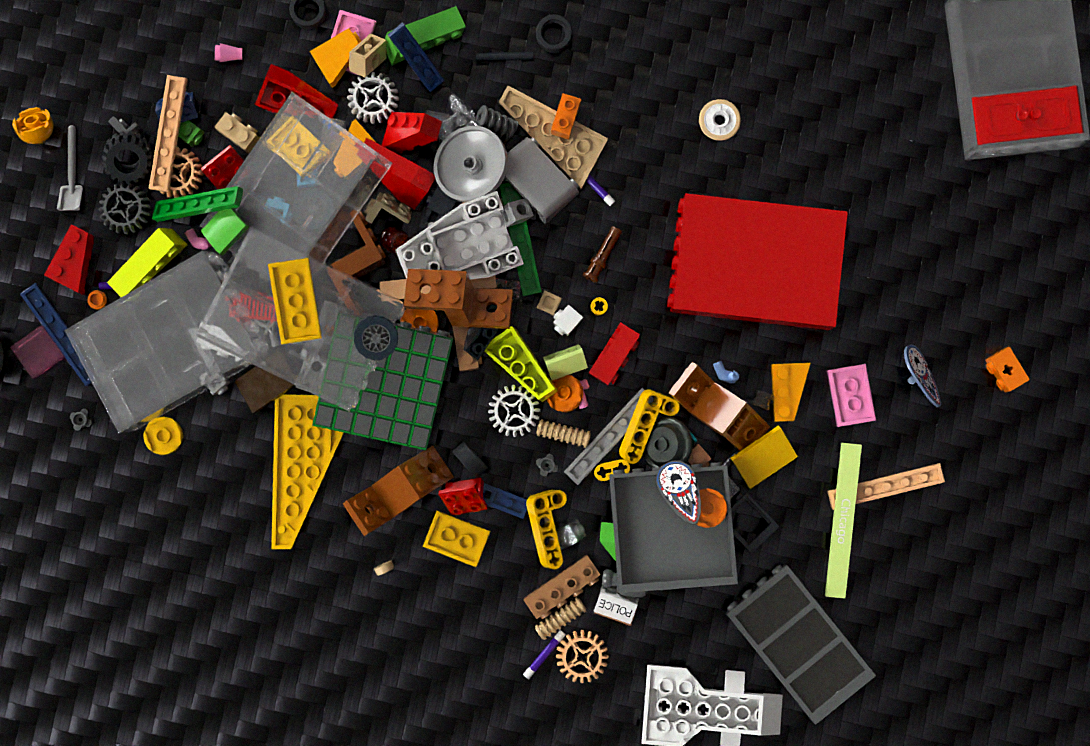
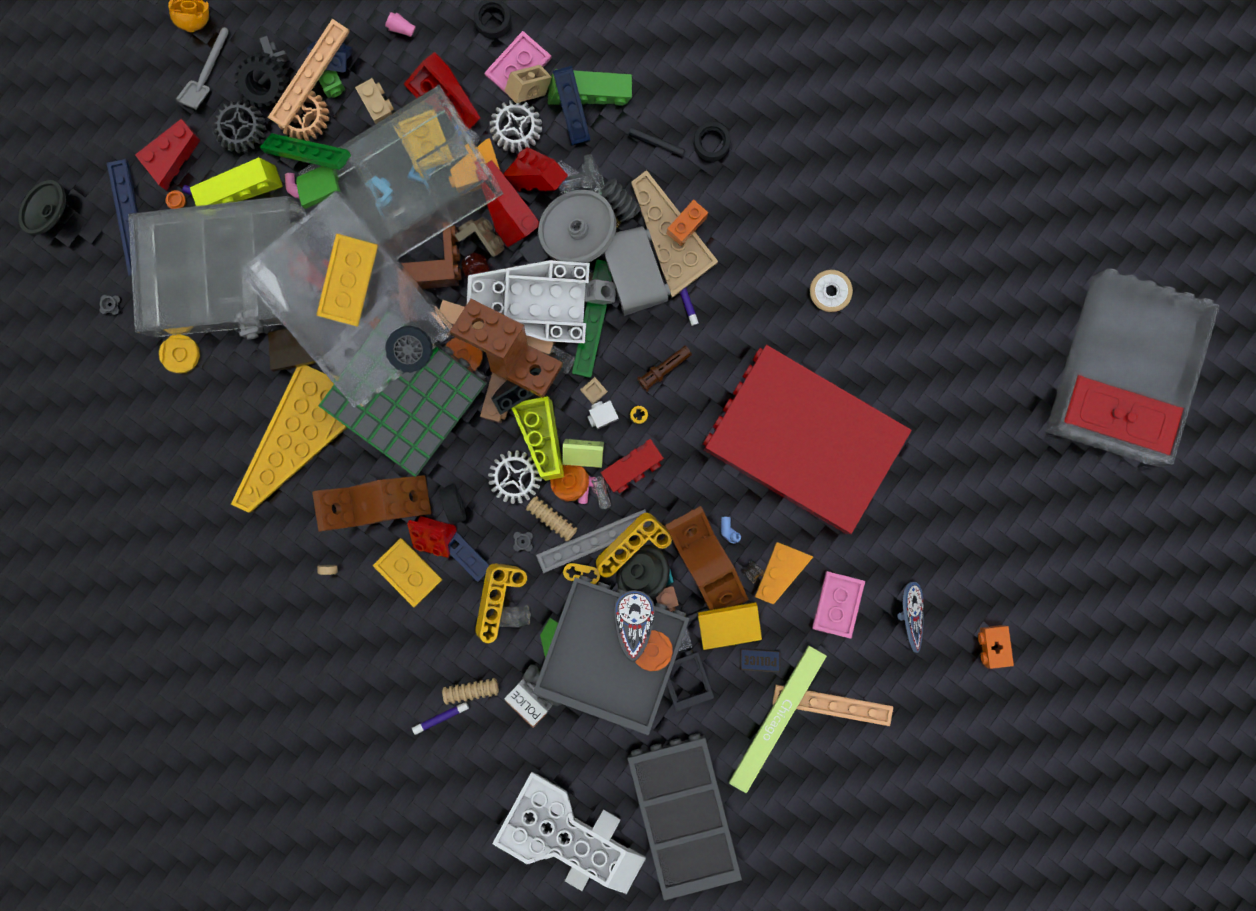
camera: 20 degrees right, 0 degrees up
clear pink tile [11,325,65,379] -> none
red bracket [201,145,251,190] -> none
light orange slope [310,28,361,88] -> none
medium nougat brick [523,555,601,619] -> none
light nougat gear [556,630,608,683] -> none
none -> clear pin [592,477,612,509]
none -> slope [739,649,780,672]

